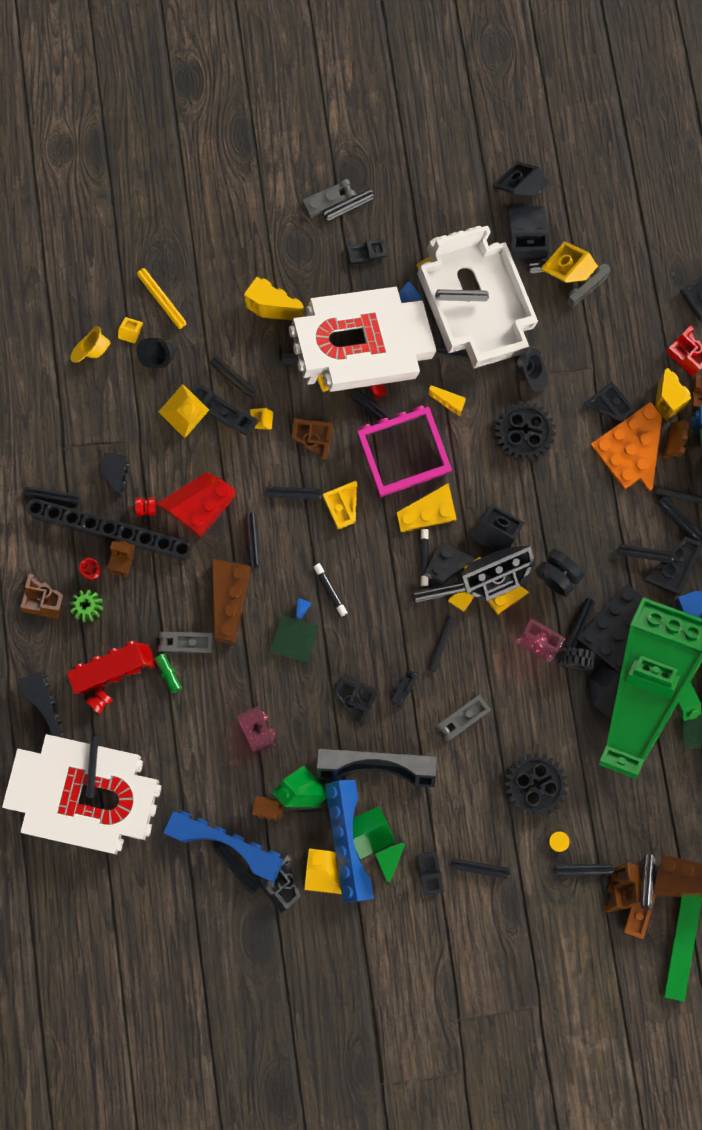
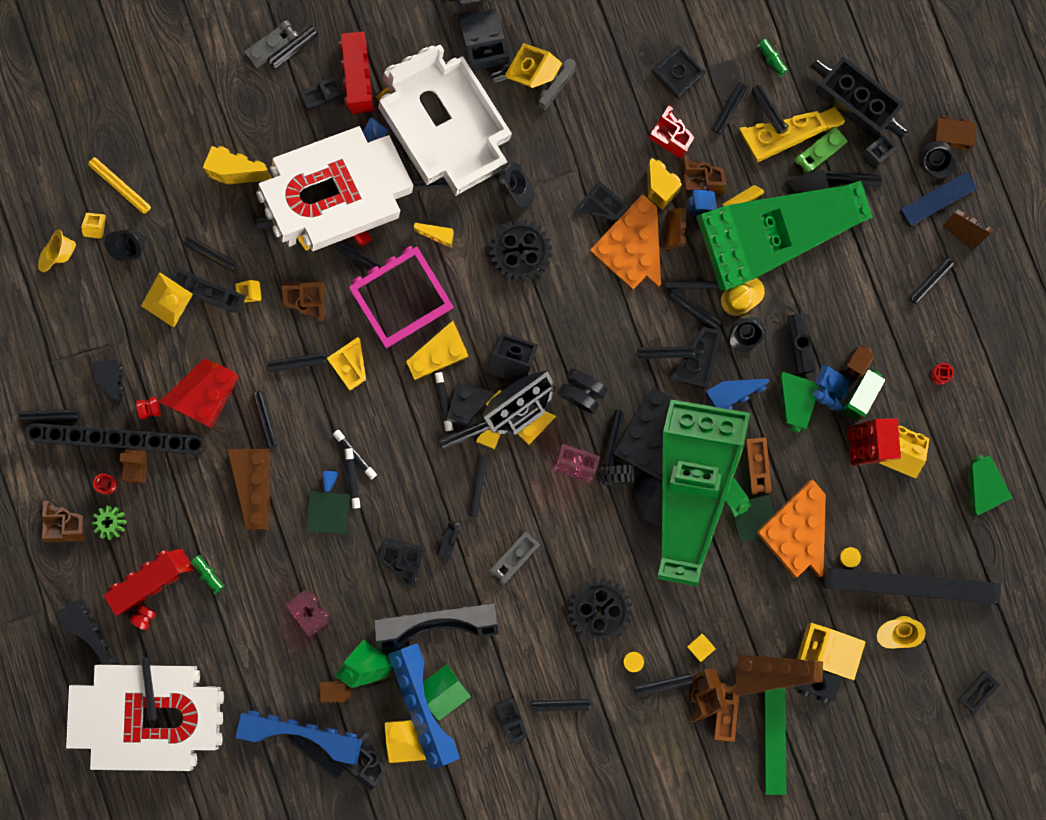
camera: 15 degrees left, 5 degrees up
dark grey plate [158,632,213,653] -> none
green slope [375,843,405,883] -> none
axle [435,289,489,302] -> none
black axle [640,854,656,910] -> none
none -> red wedge [338,31,374,114]
none -> black bar [344,448,360,509]
none -> yellow tile [687,634,716,662]

